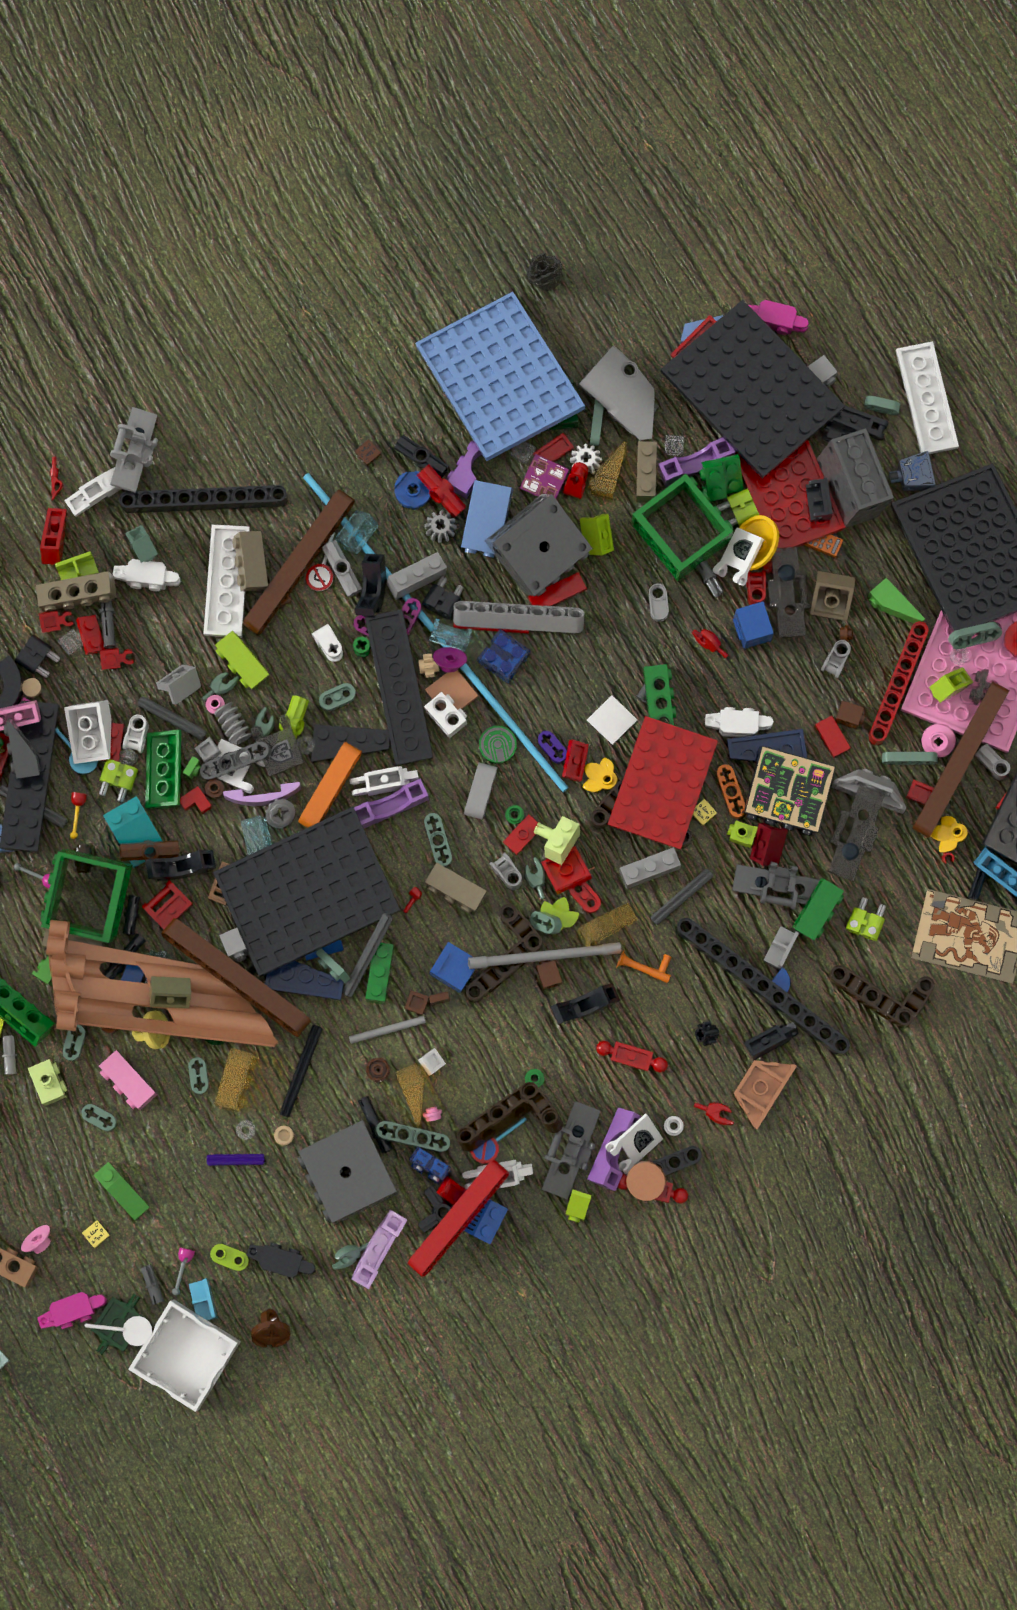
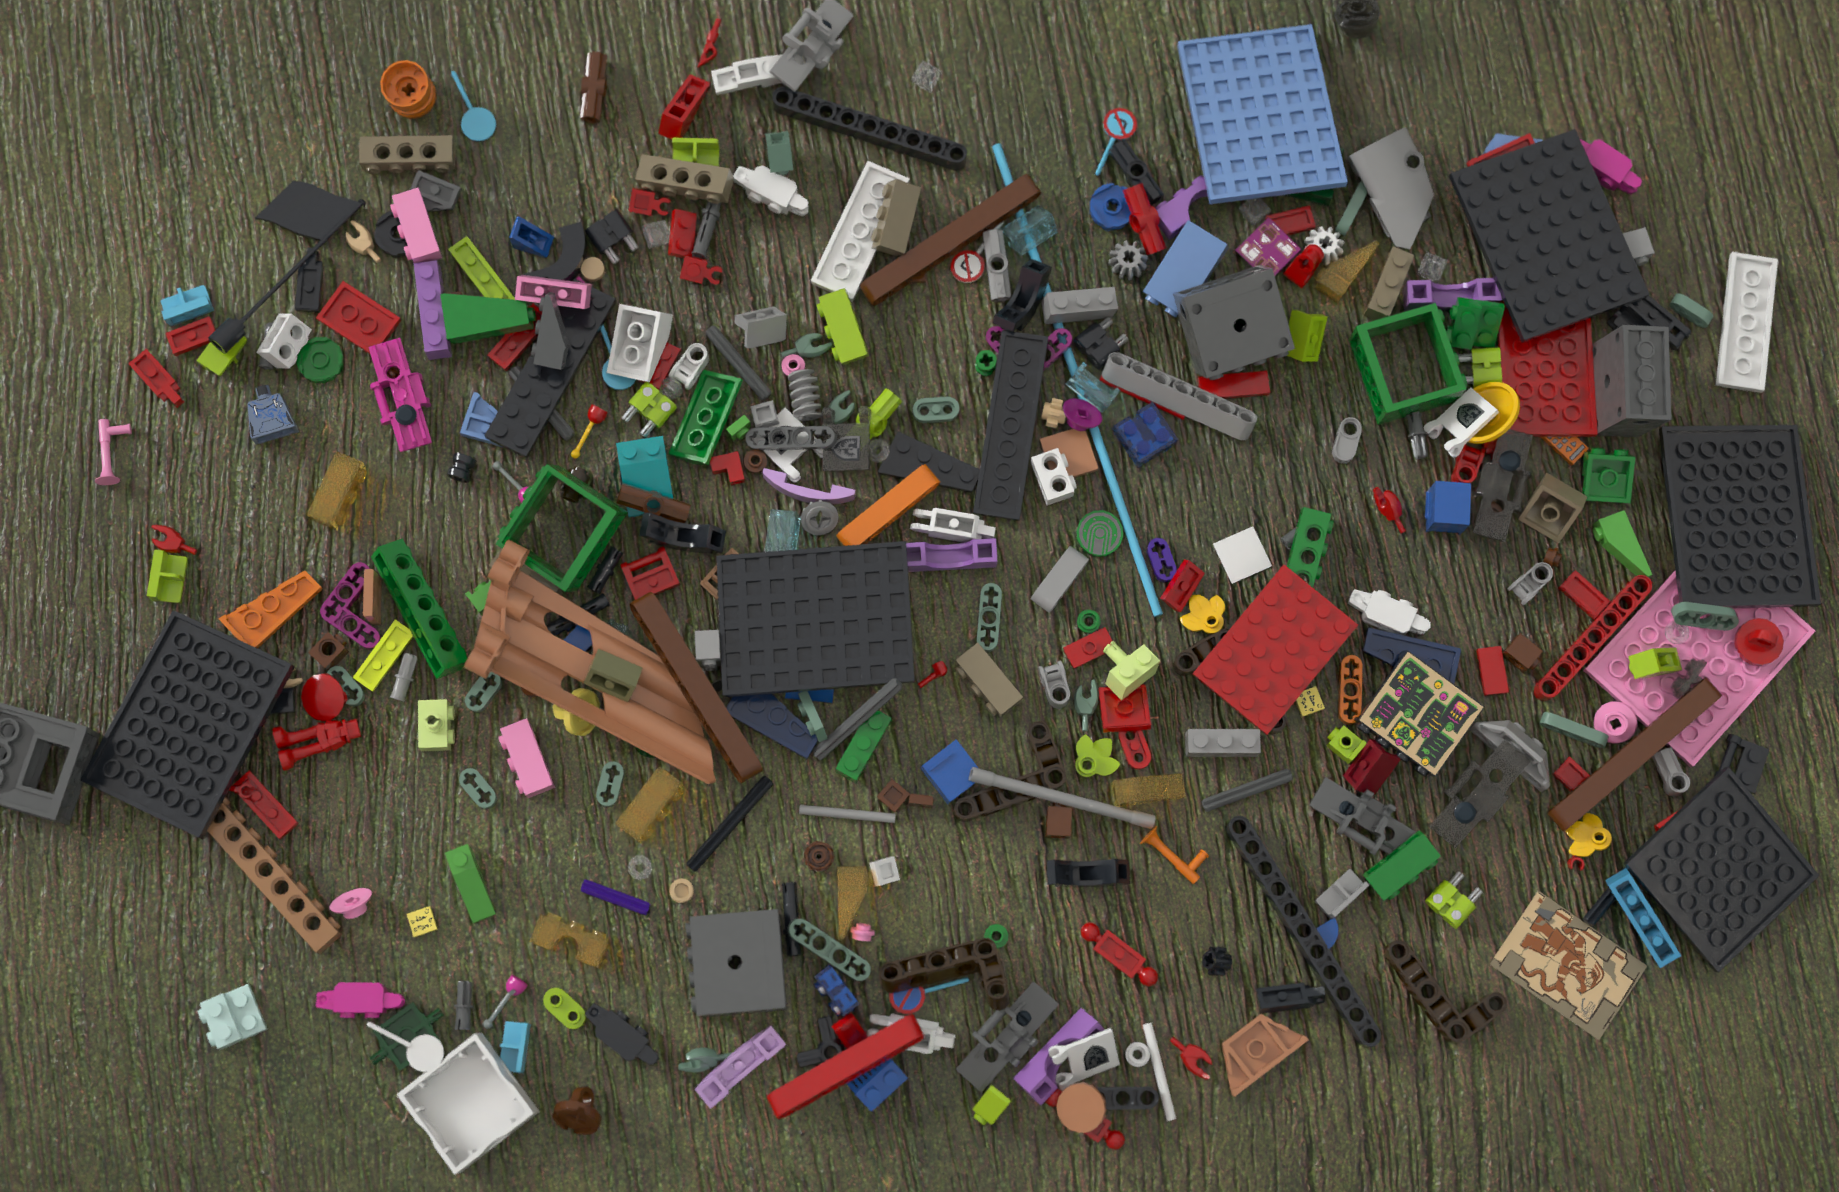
camera: 15 degrees right, 0 degrees up
white piece [312,624,343,662] -> none
reddish brown tile [355,439,381,466] -> none
sand green beam [530,911,562,934] -> none
black hinge [805,478,833,522] -> none
sand blue torso [889,451,935,491] -> none
none -> clear yellow arch [529,912,611,969]
none -> clear tile [911,60,942,93]
none -> piece [1095,108,1137,176]
none -> white bar [1143,1023,1176,1121]
none -> red tile [1558,570,1611,620]
none -> green plate [1582,448,1636,503]

